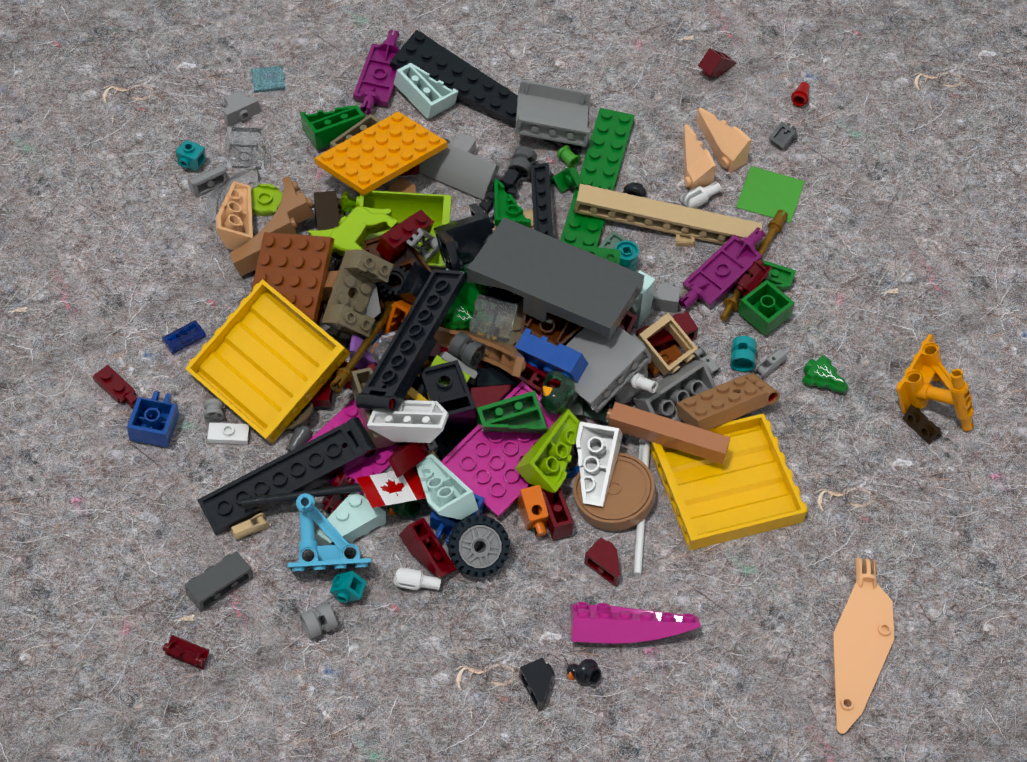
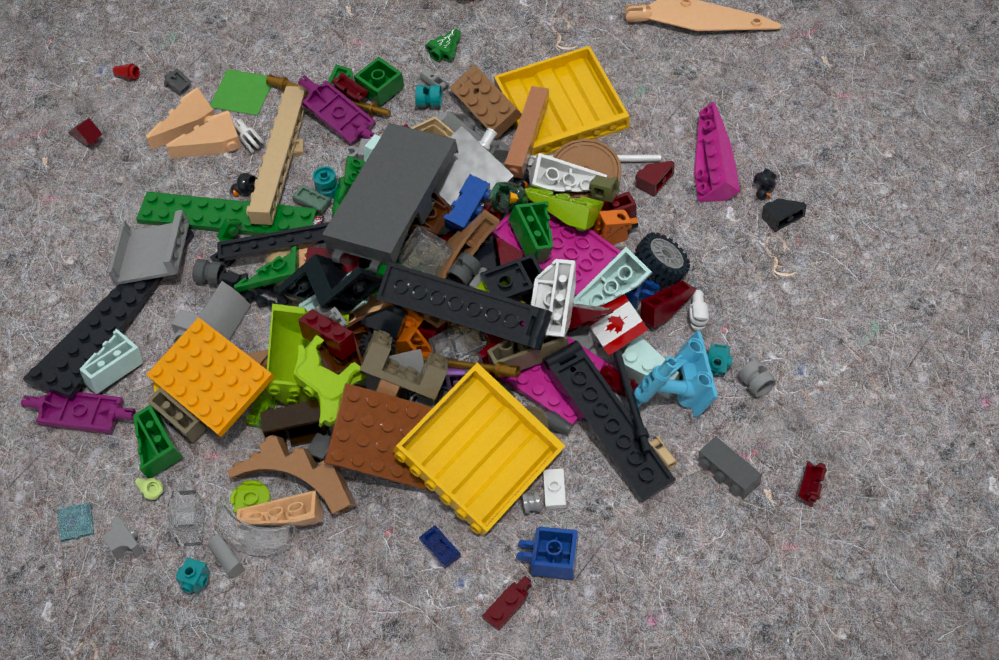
camera: 85 degrees left, 0 degrees up
bright green bush [557,145,581,168] -> none
none -> yellowish green animal [135,478,164,500]
none -> olive brick [589,175,620,203]

